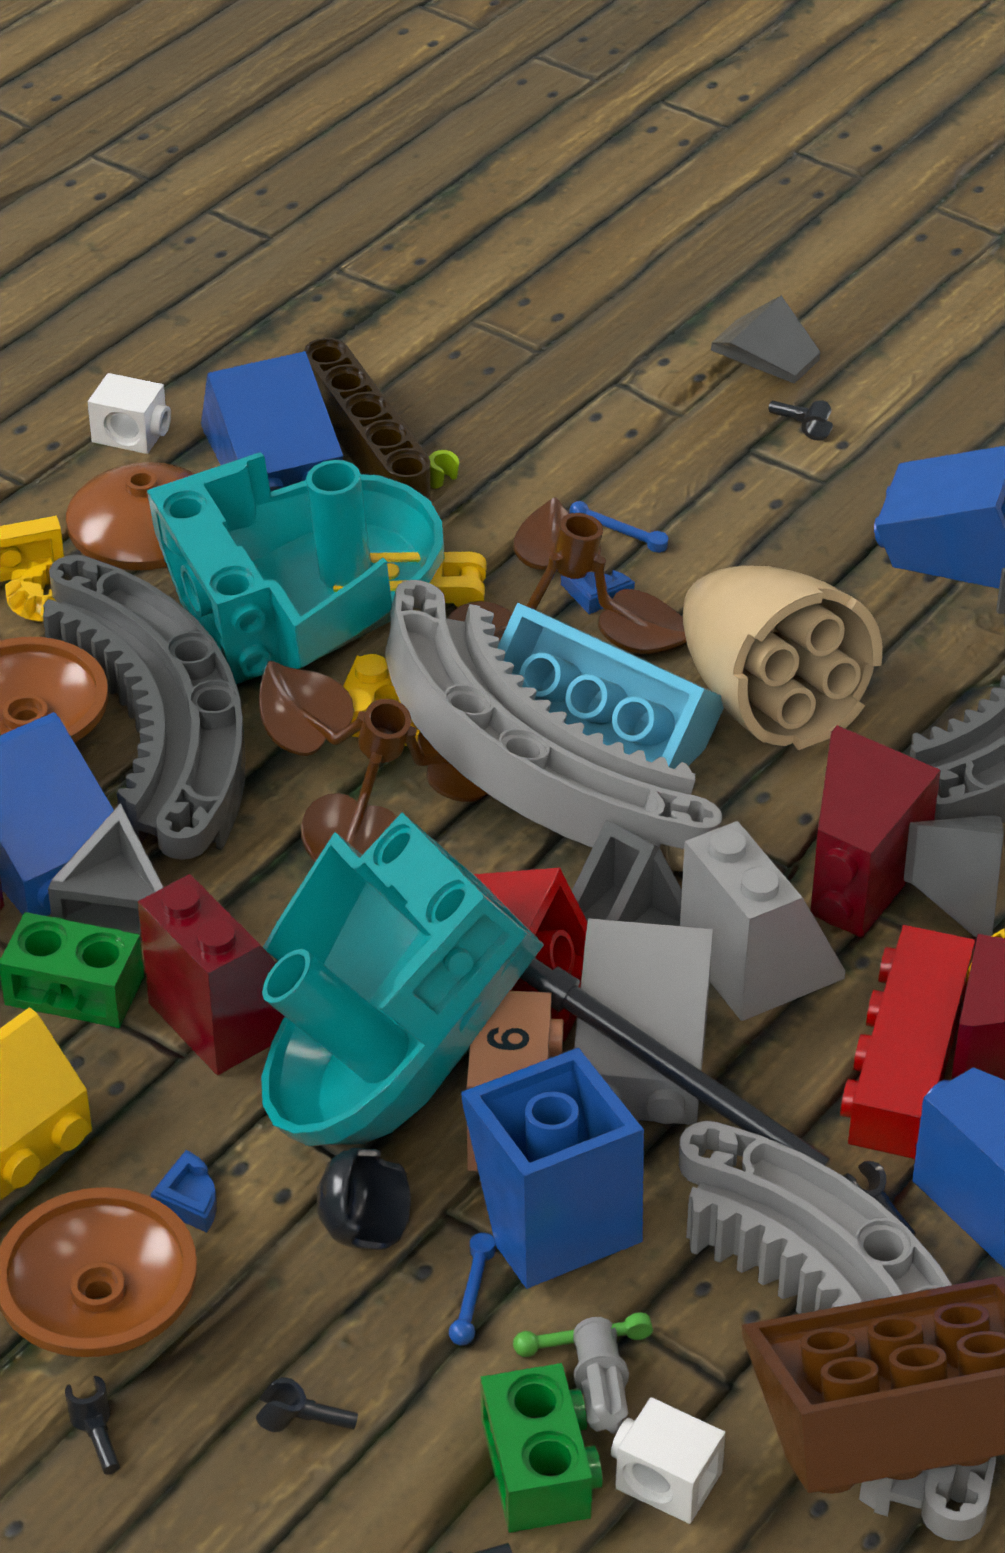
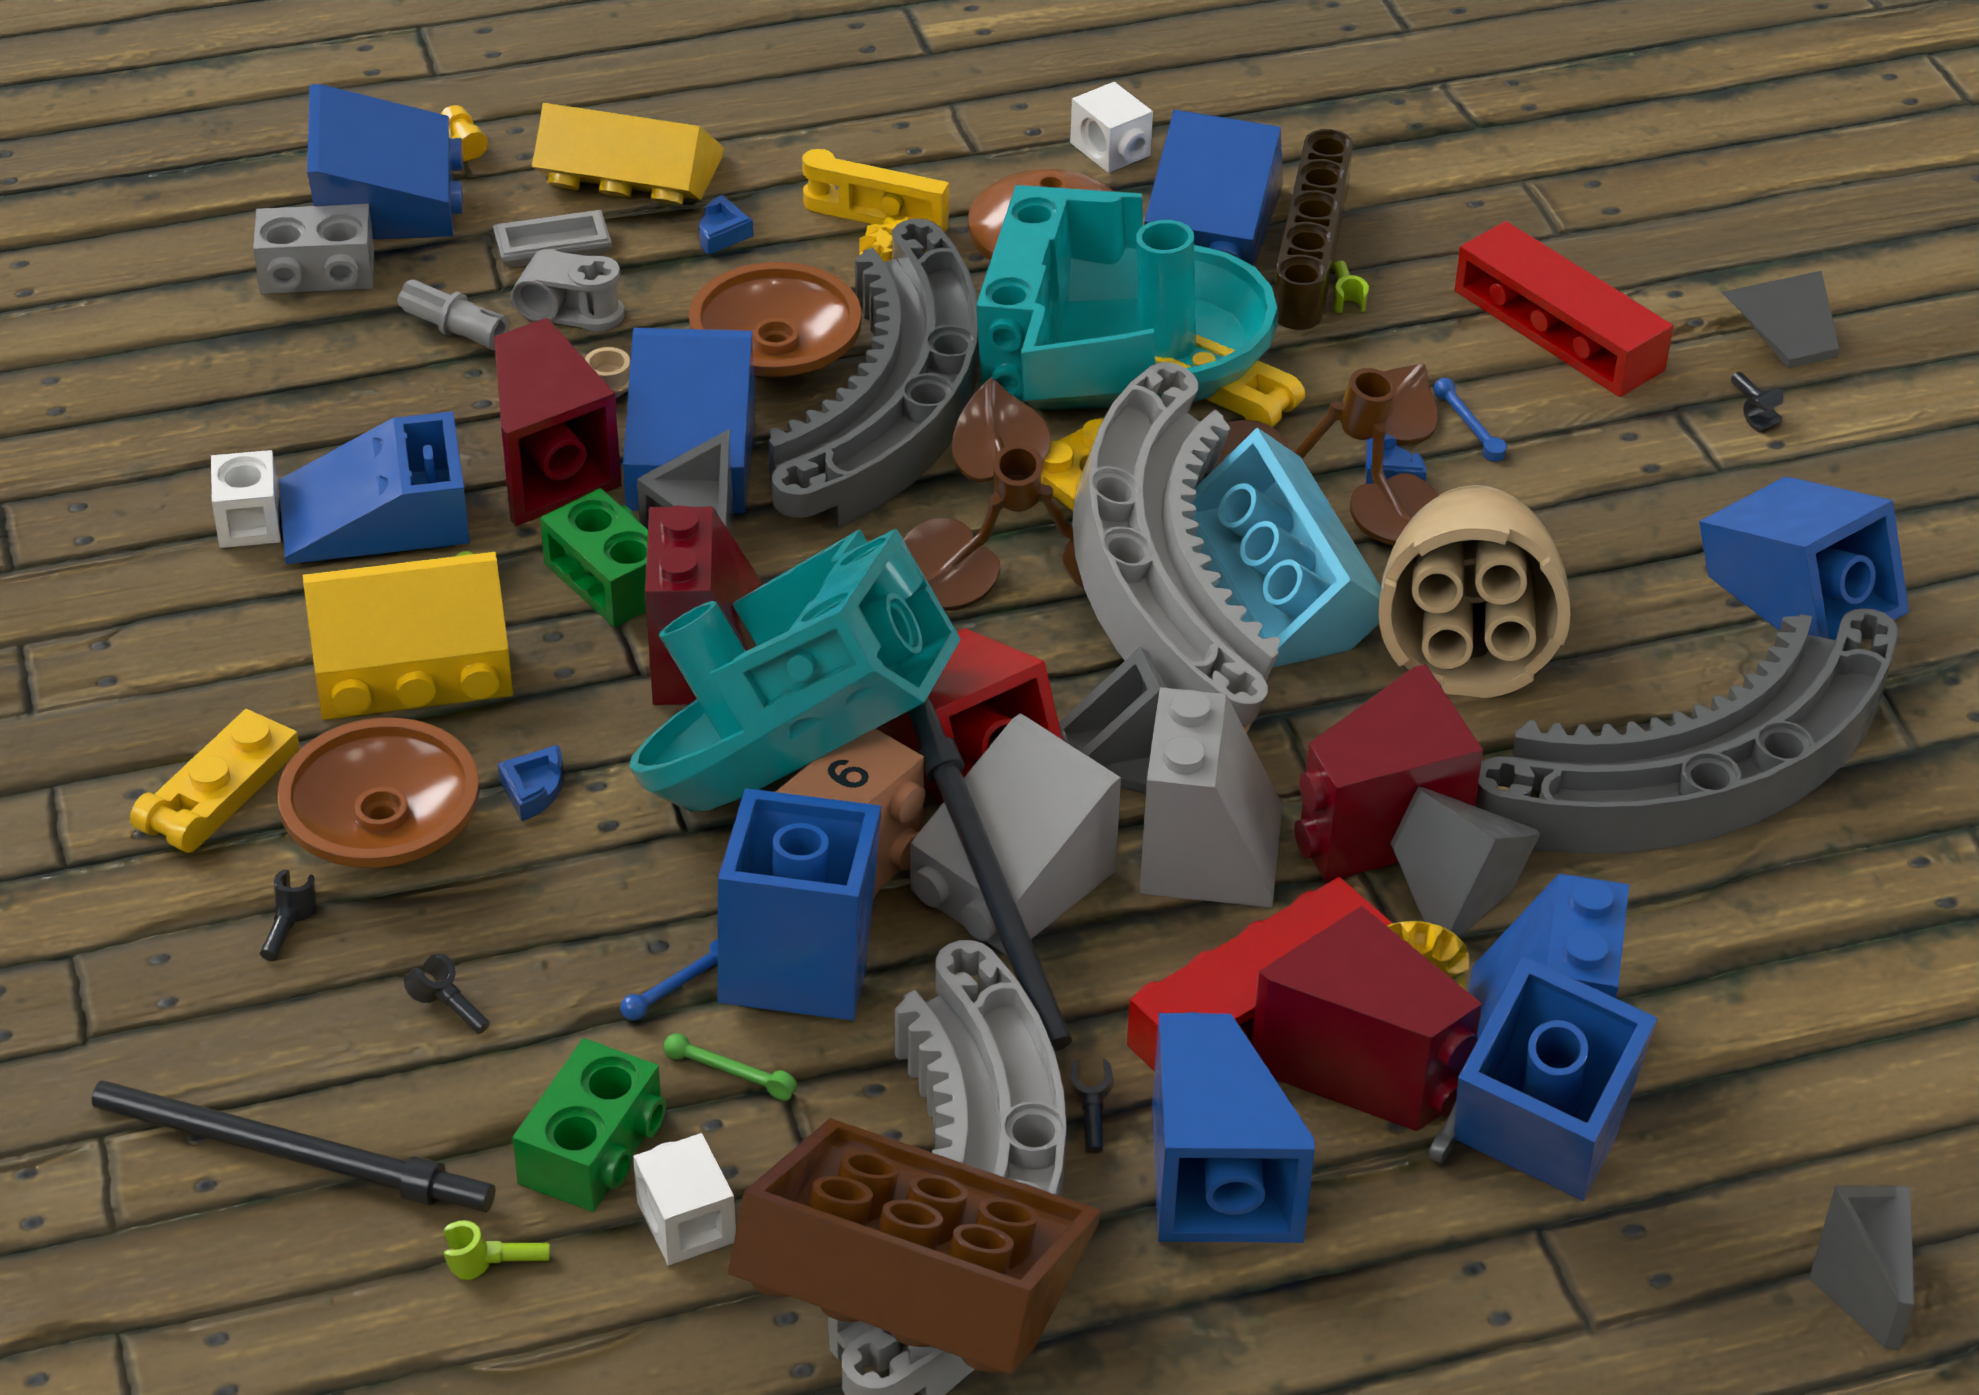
camera: 35 degrees right, 0 degrees up
black hair [317,1148,411,1250] -> none
light grey axle [573,1317,629,1434] -> none
none -> red brick [1454,221,1674,397]

